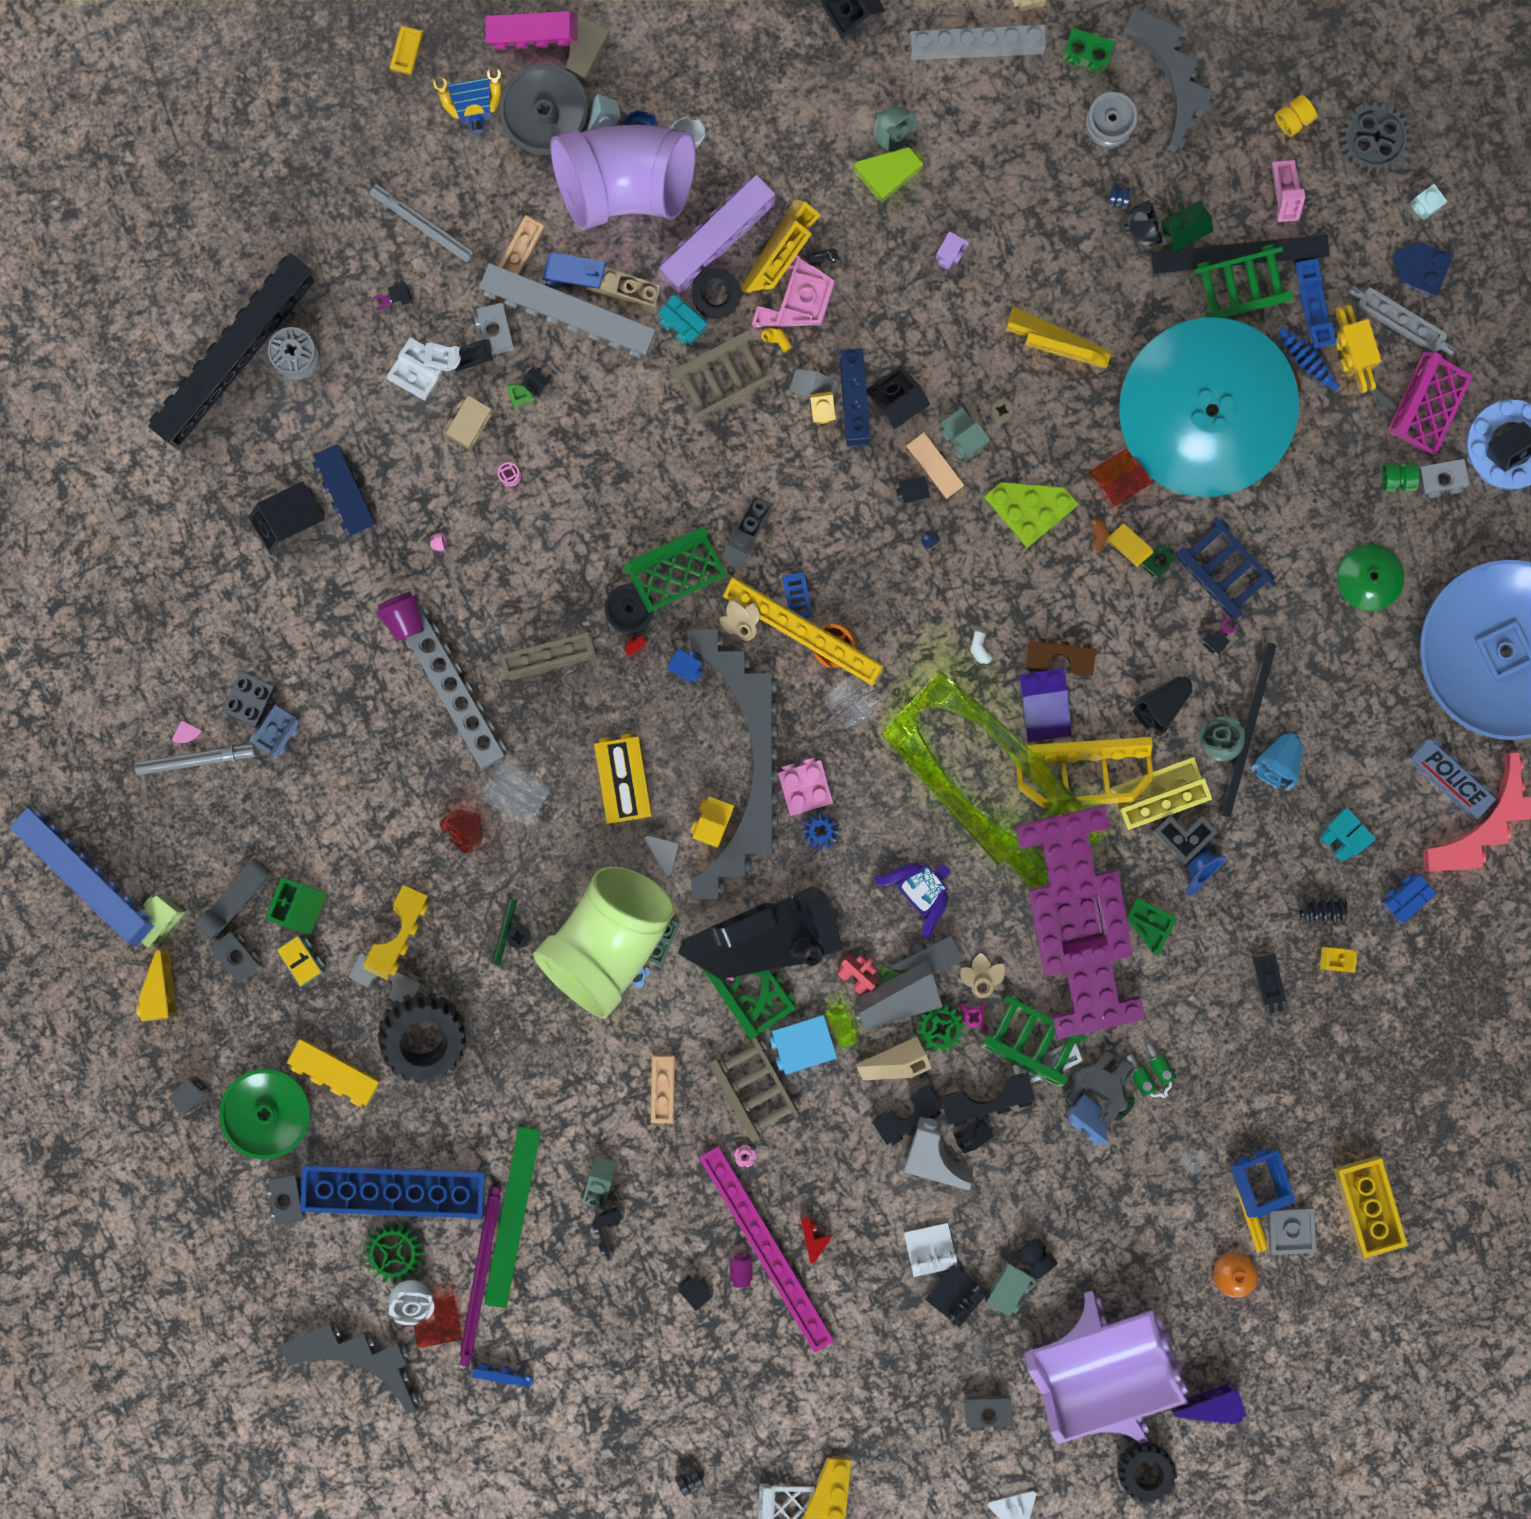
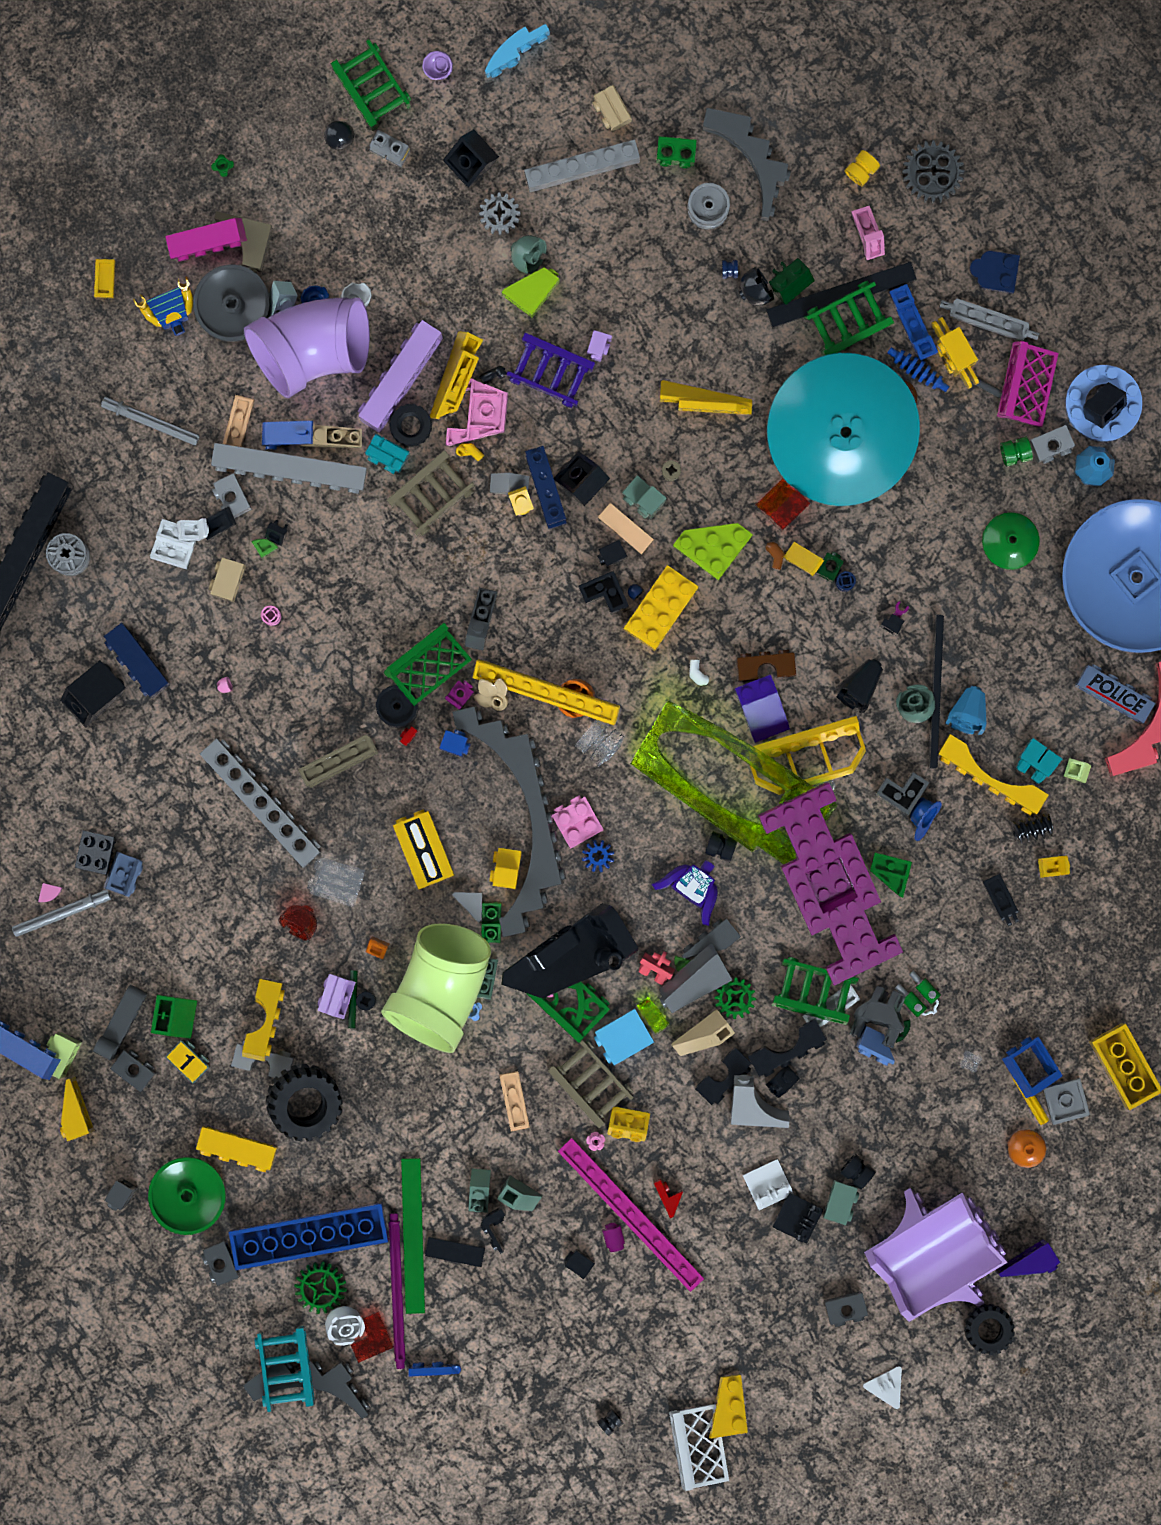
camera: 10 degrees left, 0 degrees up
black piece [373,282,414,312] -> none
magenta piece [375,591,424,642] -> none
blue slope [782,572,813,618] -> none
dark pink piece [958,1002,989,1032] -> none
tan plate [960,953,1005,998] -> none
light yellow slope [1110,757,1212,830] -> none
dark blue fence [1174,517,1276,621] -> none
blue brick [1382,874,1437,924] -> none
light aqua brick [1411,184,1447,221] -> none
none -> teal fence [255,1326,315,1412]
none -> lavender brick [318,974,356,1019]
none -> orange slope [366,936,390,959]
none -> black tile [425,1237,485,1267]
none -> magenta brick [444,680,474,710]
none -> light grey gear [479,192,520,235]
none -> green slope [481,901,502,943]
none -> sand green slope [497,1176,543,1211]
none -> dark purple fence [507,333,595,408]
none -> black brick [578,570,629,615]
none -> yellow bracket [607,1107,650,1142]
none -> yellow brick [623,565,699,651]
none -> black wheel [704,831,738,863]
none -> dark blue wheel [835,571,856,592]
none -> yellow arch [938,734,1049,816]
none -> yellowish green slope [1064,758,1091,783]
none -> dark azure cone [1074,446,1115,486]

